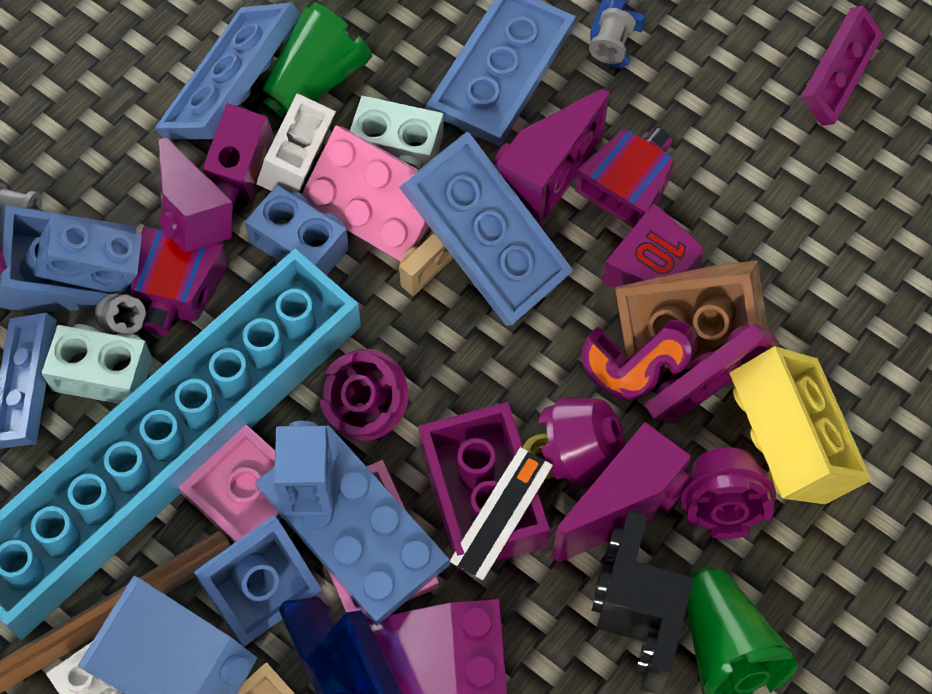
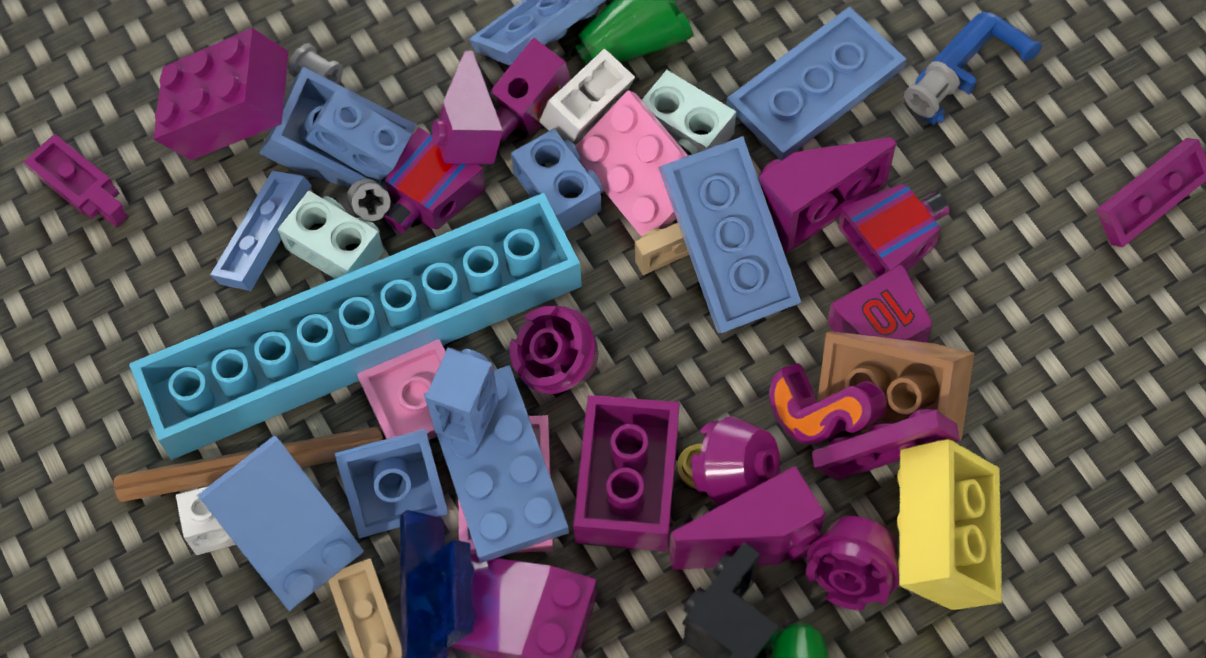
camera: 25 degrees right, 0 degrees up
sticker [449,447,553,580] -> none

